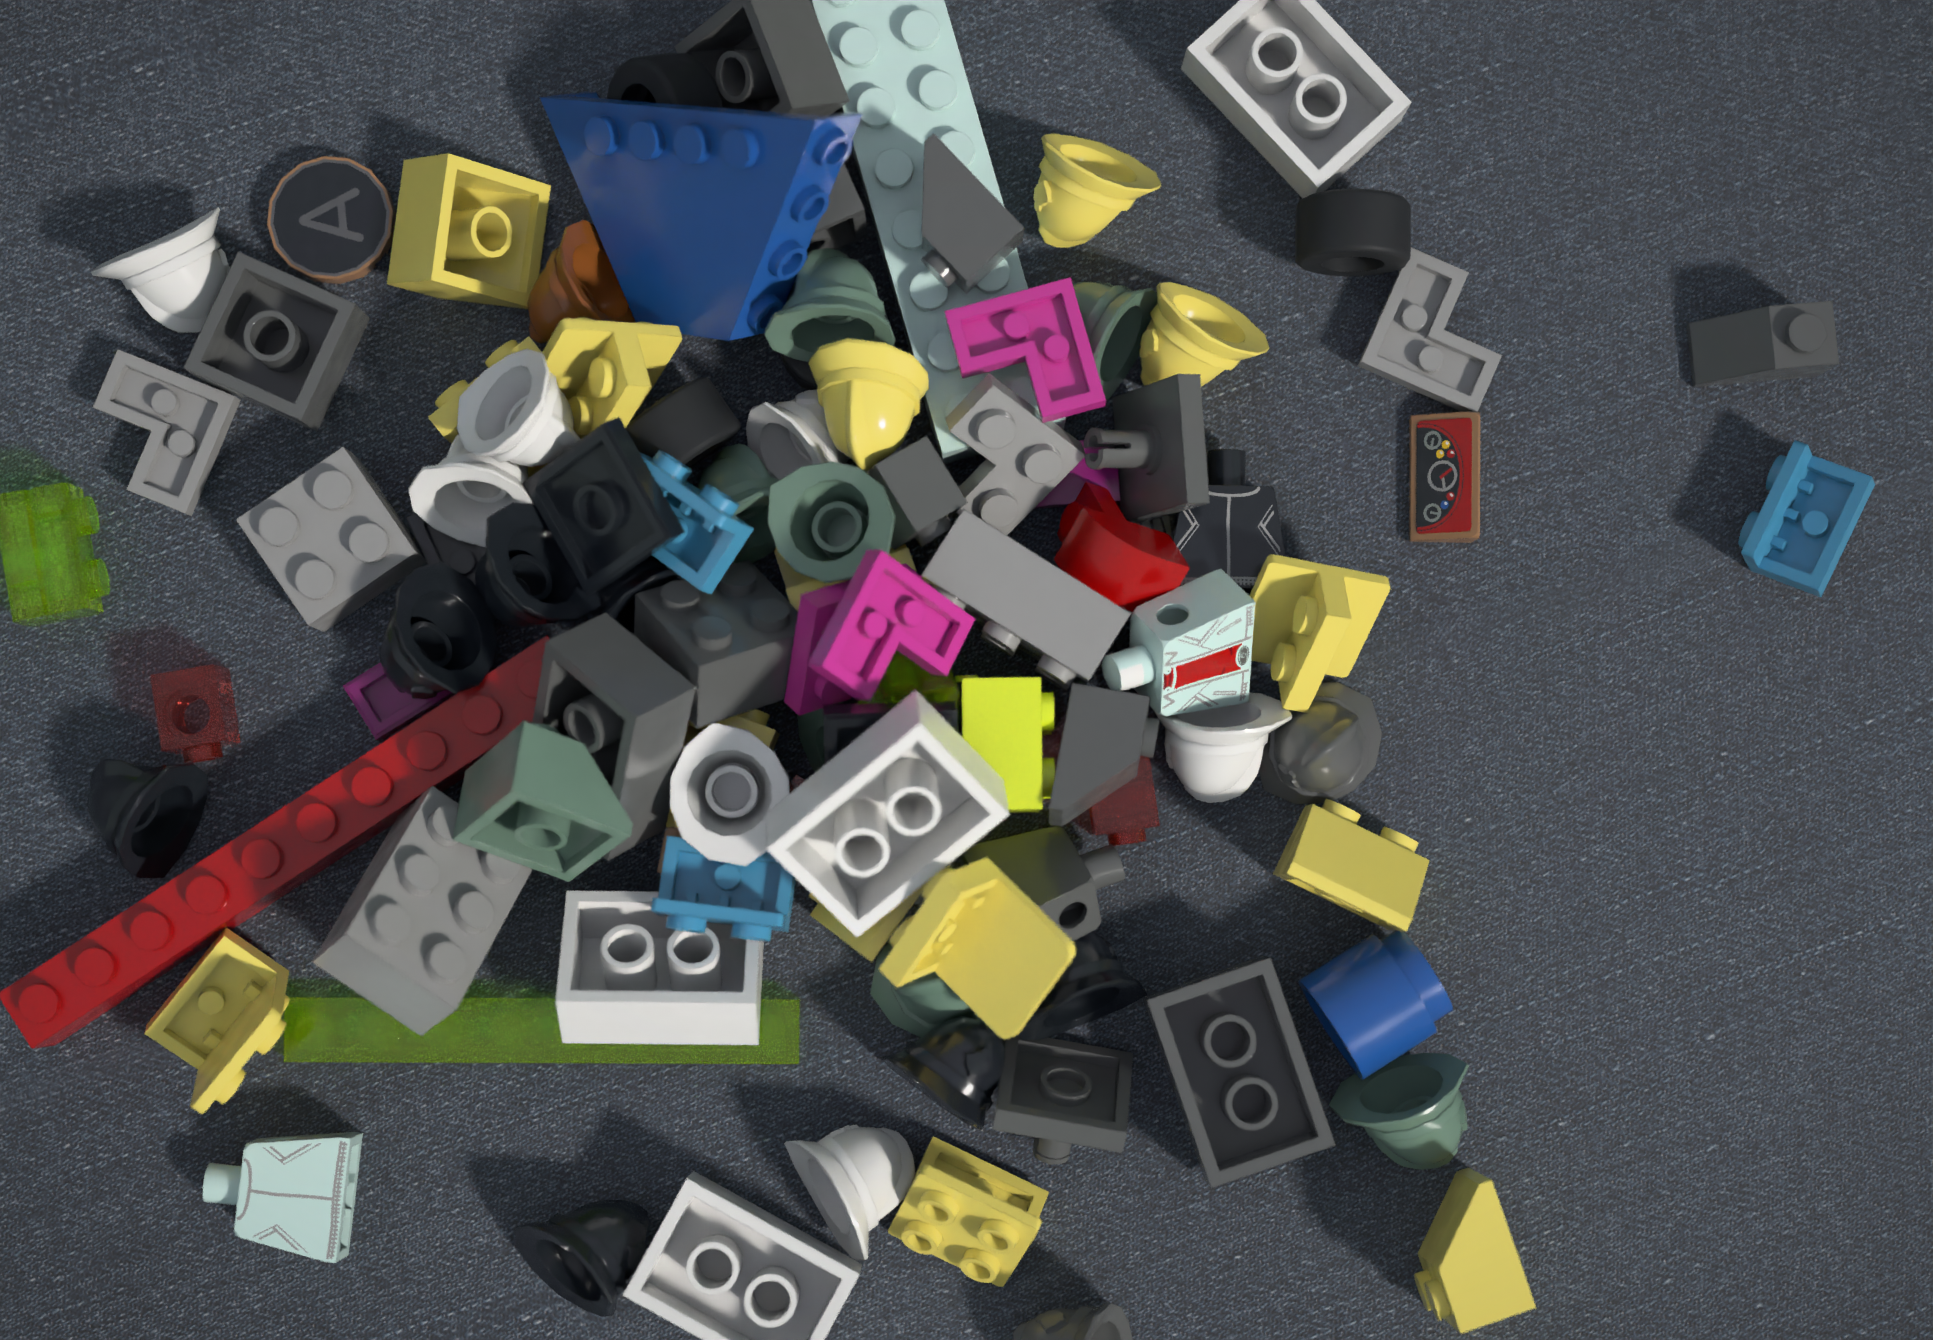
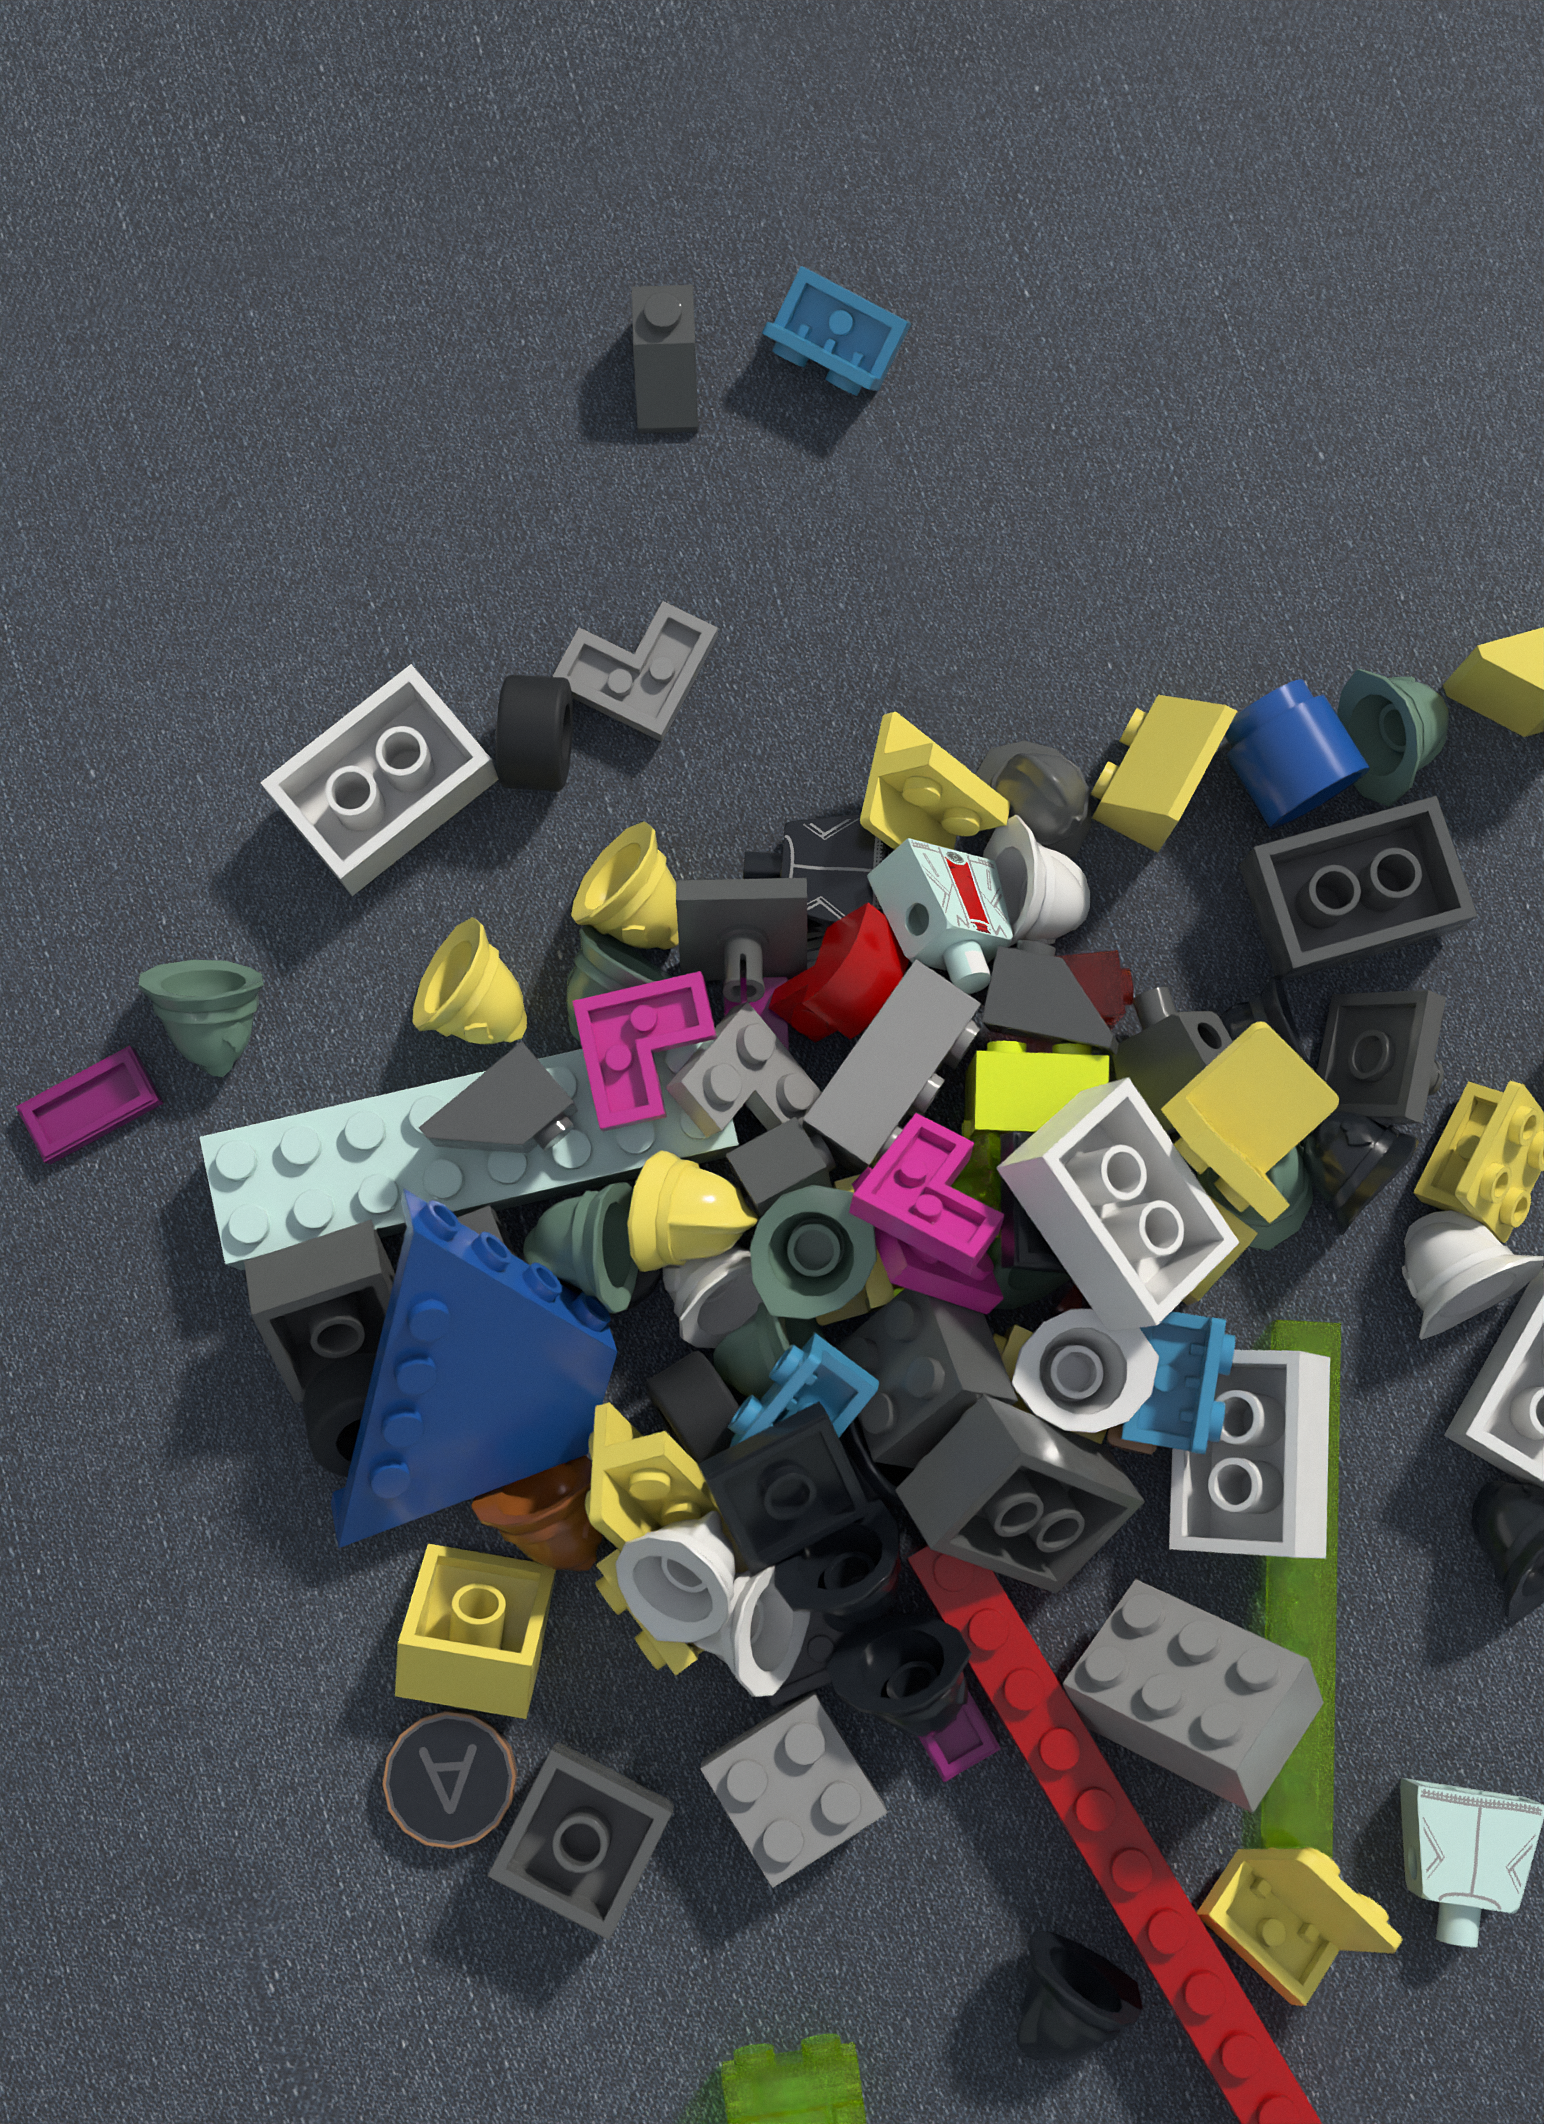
camera: 85 degrees left, 5 degrees down
white piece [91,207,230,333] -> none
light grey plate [93,349,241,516] -> none
clear red brick [150,664,241,763] -> none
sand green slope [452,721,633,882] -> none
slope [1409,412,1480,543] -> none

